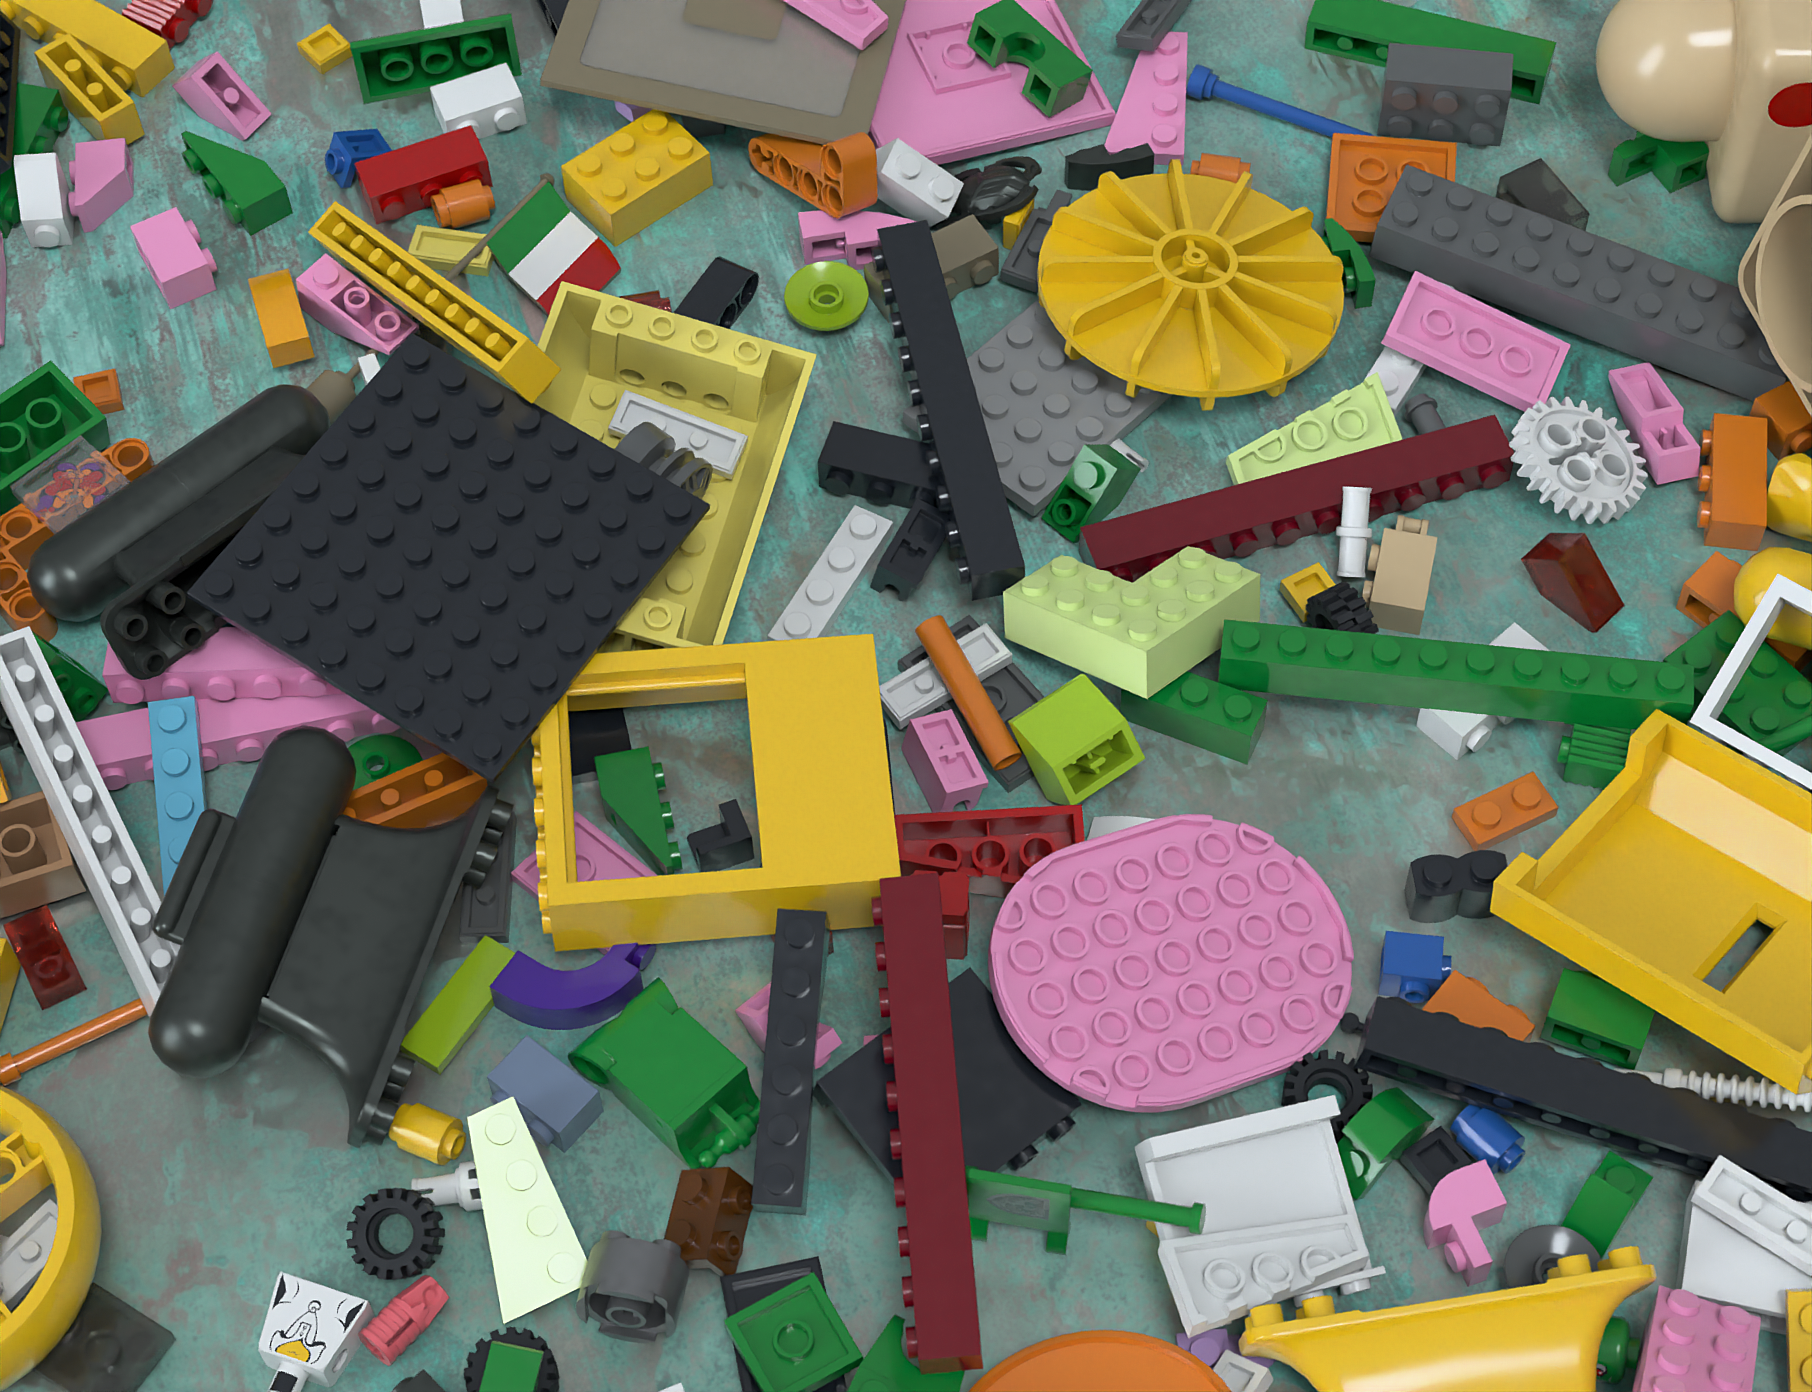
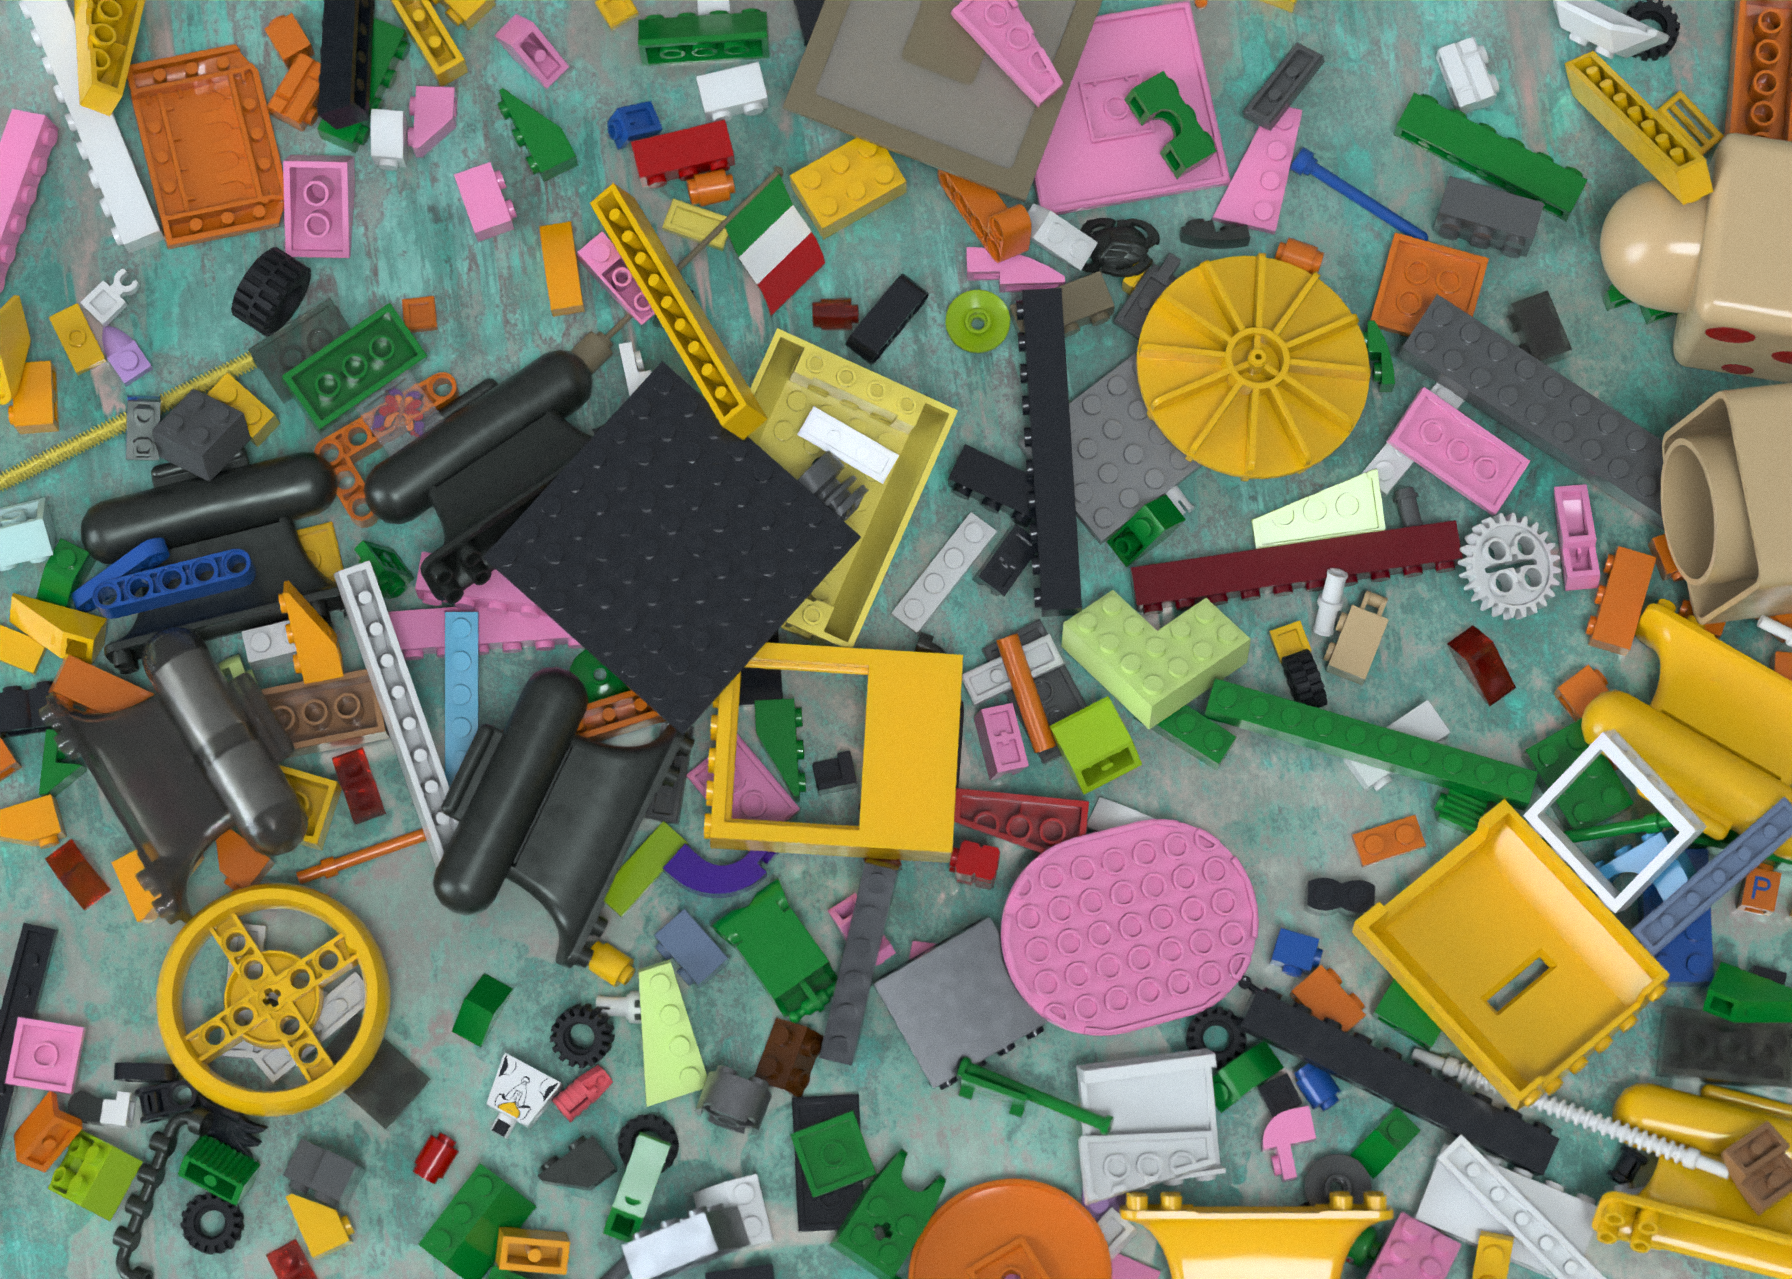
camera: 10 degrees right, 20 degrees up
dark red brick [871,873,983,1374] -> none
none -> green slope [452,973,514,1048]

